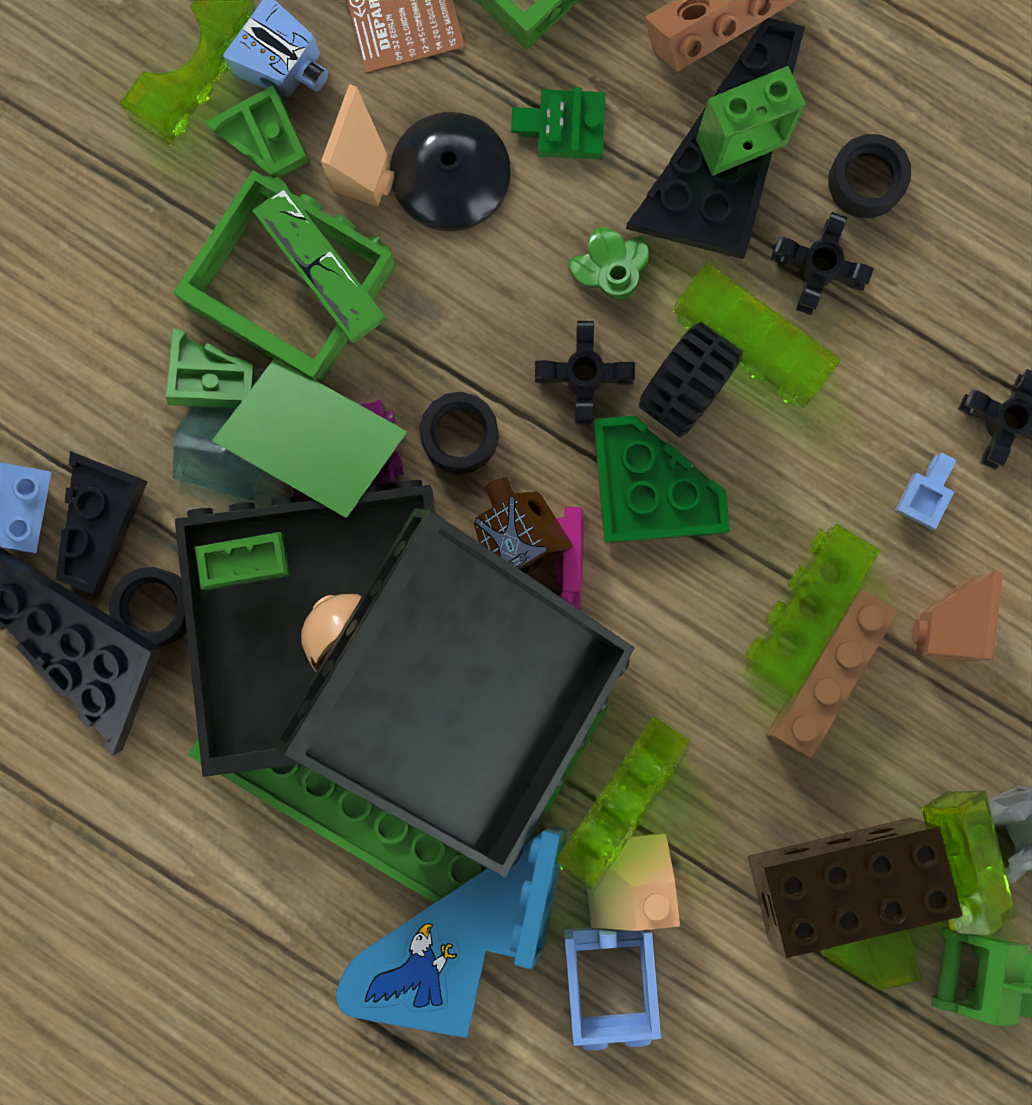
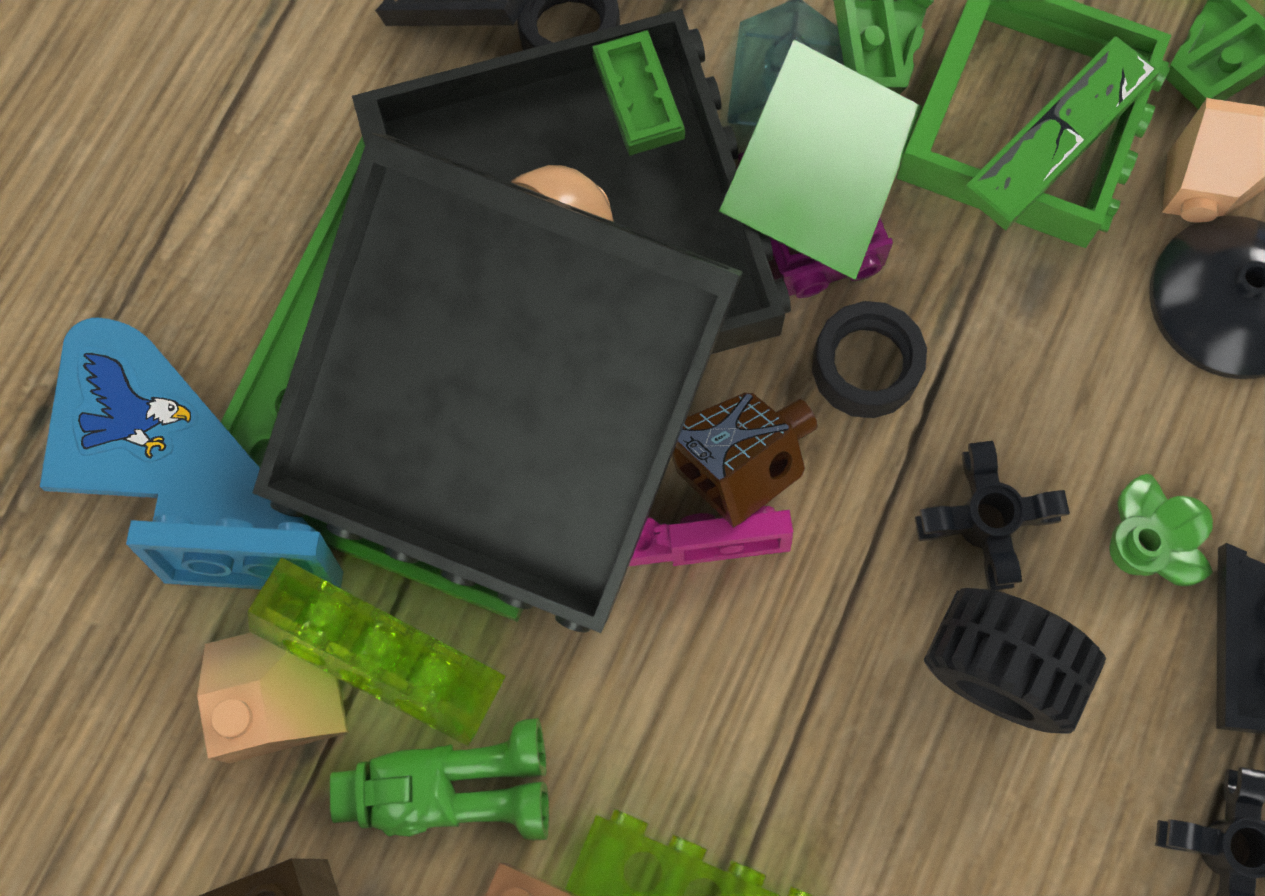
camera: 80 degrees right, 10 degrees down
light blue window [564,927,661,1051] -> none
green plate [593,416,730,544] -> none
clear neon green brick [673,262,841,408] -> none
none -> bright green piece [330,718,549,841]

